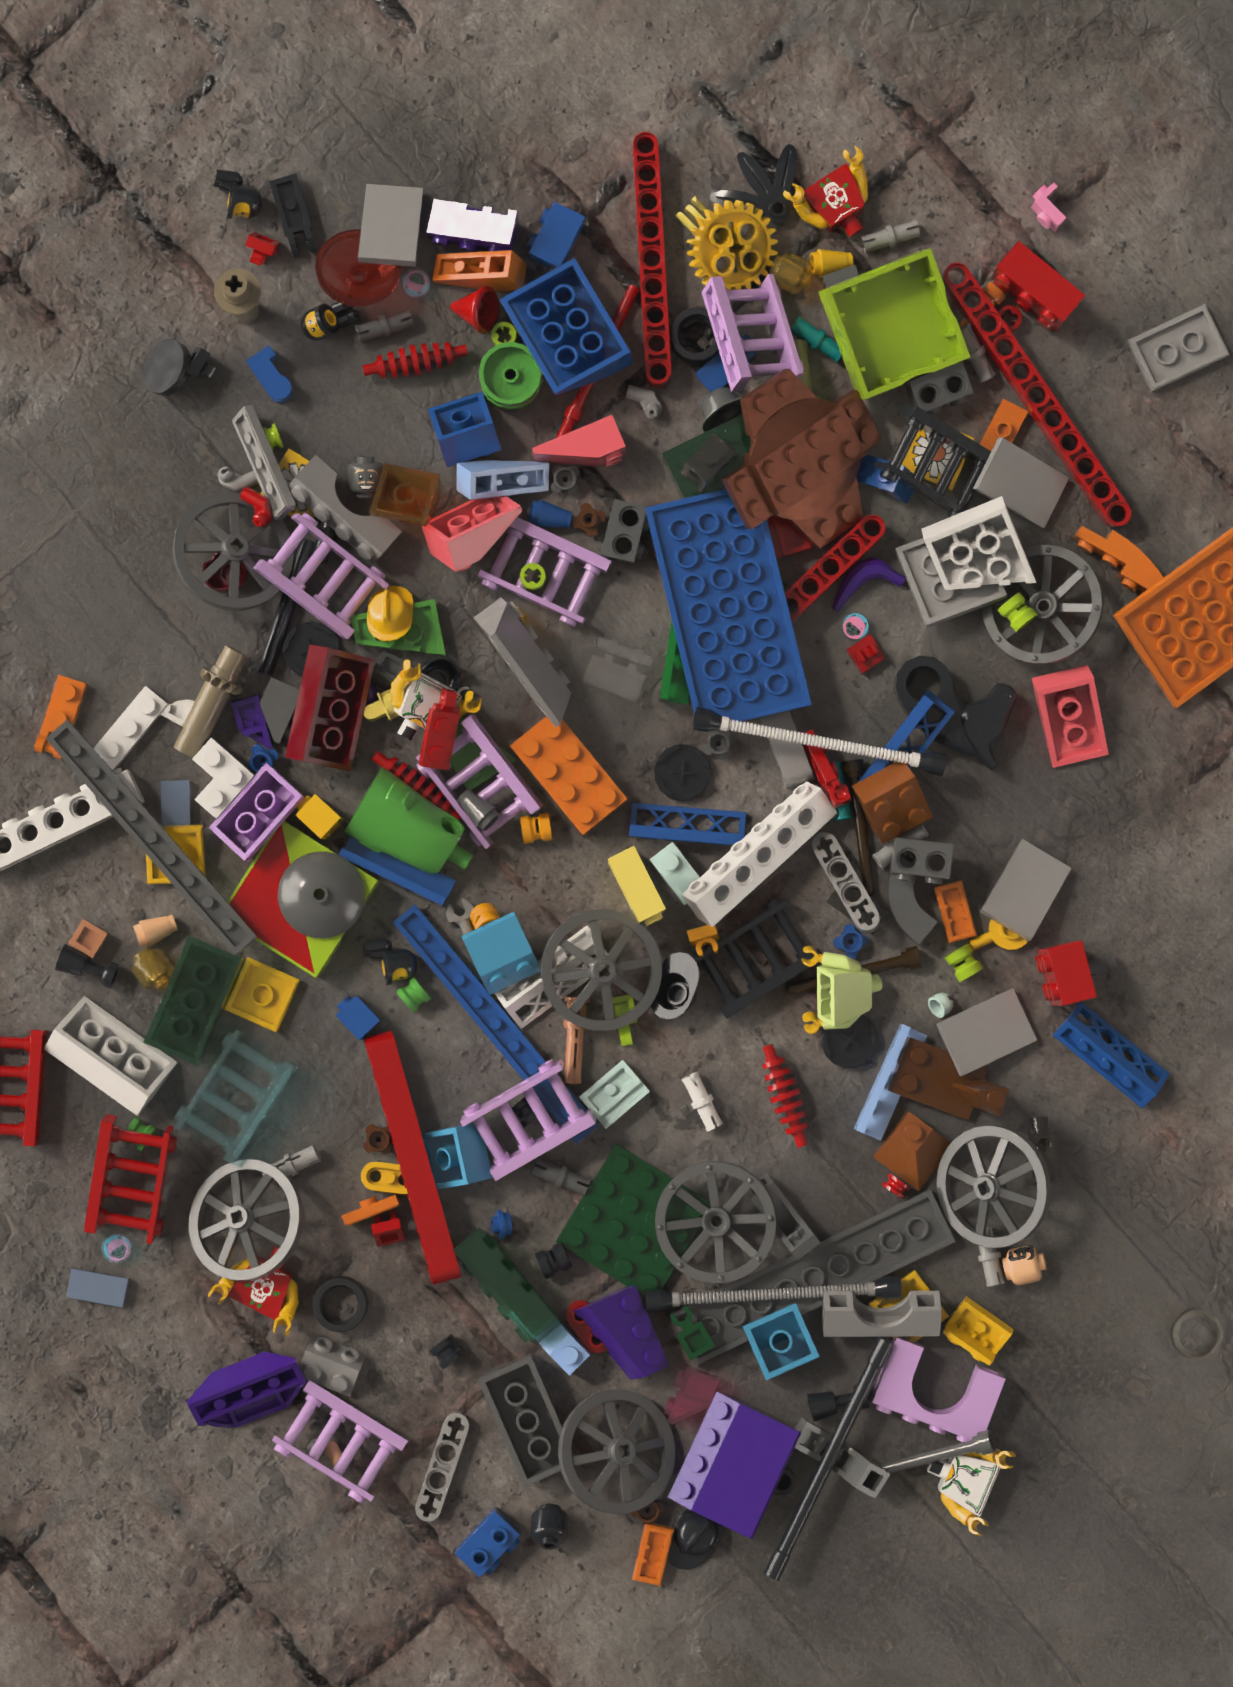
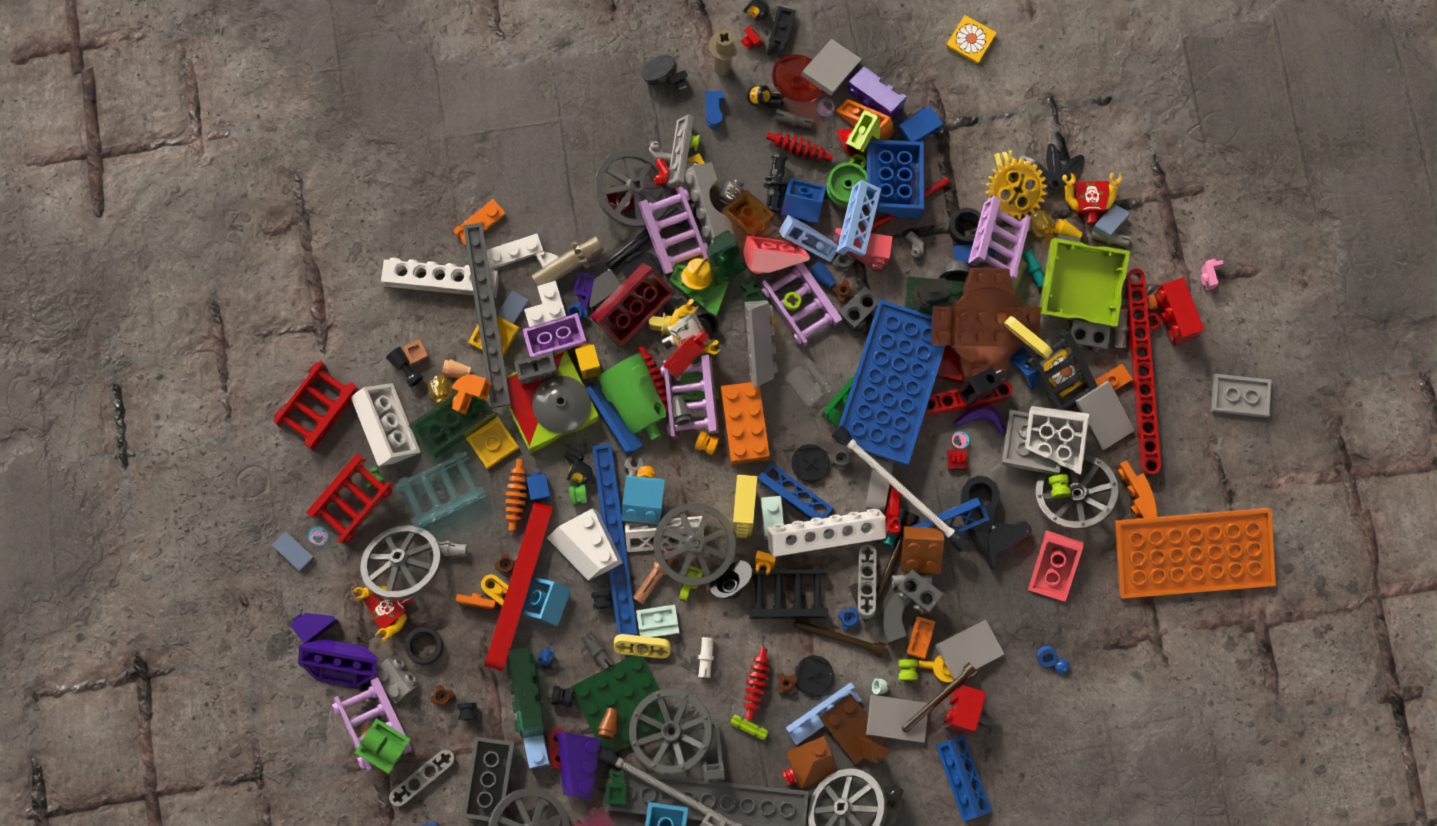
camera: 30 degrees right, 10 degrees down
red tile [371,1210,406,1247] -> none
lavender fence [460,1059,596,1181] -> none
red beam [633,132,671,389] -> none
yellowish green torso [802,946,882,1034] -> none
none -> dark purple slope [290,613,339,644]
none -> bright green plate [354,718,411,775]
none -> reddish brown plate [431,685,454,708]
none -> orange brick [452,375,492,415]
none -> orange piece [505,459,527,531]
none -> dark grey brick [514,352,558,385]
none -> white wedge [547,508,623,581]
none -> dark orange cone [597,708,618,739]
none -> light yellow beam [613,634,671,659]
none -> clear green slope [707,230,747,287]
none -> lime axle [730,715,768,740]
none -> dark green plate [740,276,765,302]
none -> black piece [763,154,788,213]
none -> reddish brown plate [777,673,797,694]
none -> light blue fence [837,180,881,257]
none -> lime slope [846,110,880,152]
none -> dark brown piece [902,662,979,732]
none -> tile [946,15,996,65]
none -> black torso [958,368,1006,407]
none -> light yellow beam [1004,316,1053,359]
none -> blue plate [1037,646,1070,674]
none -> sand blue tile [1094,204,1130,239]

